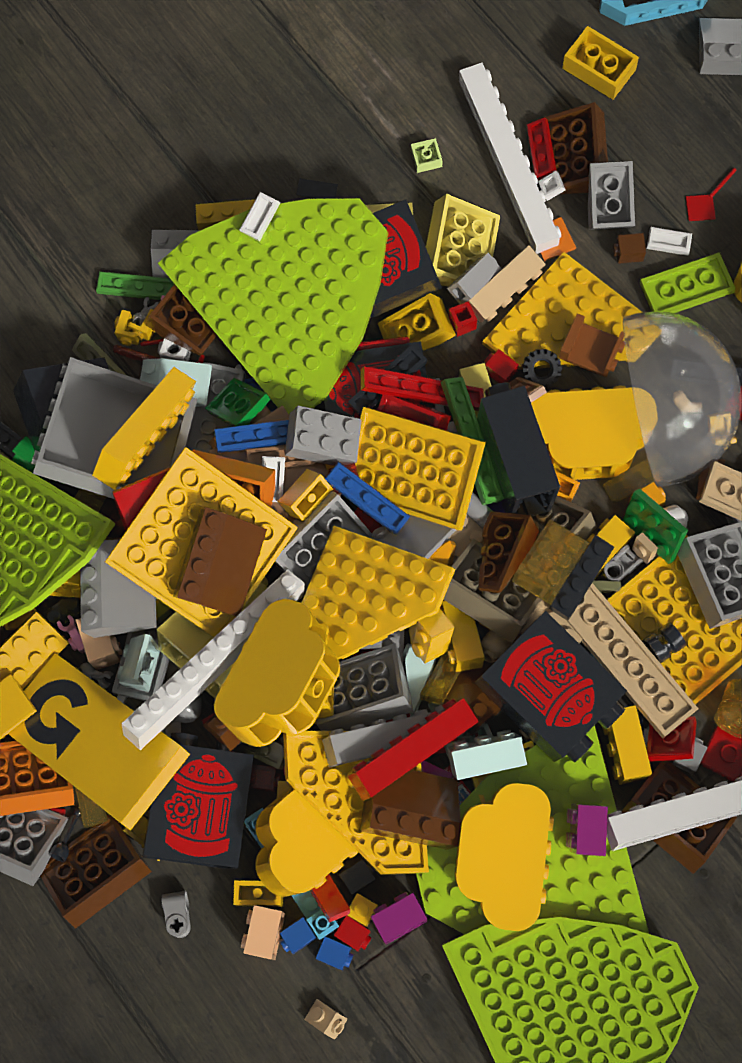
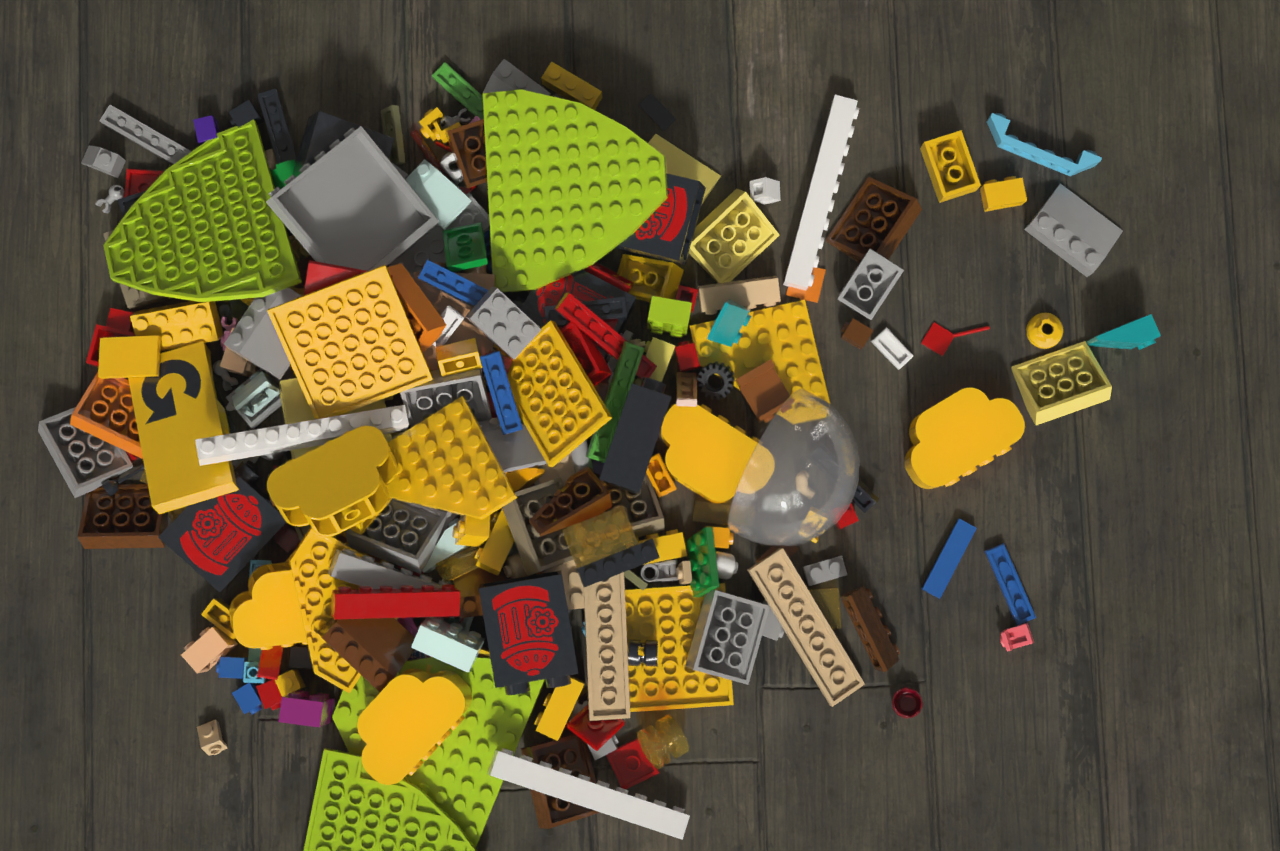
camera: 30 degrees right, 10 degrees up
yellow brick [92,367,196,490] -> none
light grey piece [162,890,191,938] -> none
reddish brown slope [173,507,267,617] -> none
white tile [240,192,280,242] -> none
yellowish green piece [411,138,442,173] -> none
light grey brick [447,253,501,304] -> none
red tile [527,117,556,181] -> none
white tile [538,171,565,200] -> none
magenta brick [566,804,608,856] -> none
lime plate [640,253,736,320] -> none
none -> lime brick [647,296,692,338]
none -> teal slope [706,299,752,347]
none -> white brick [750,177,781,205]
none -> yellow brick [980,176,1027,212]

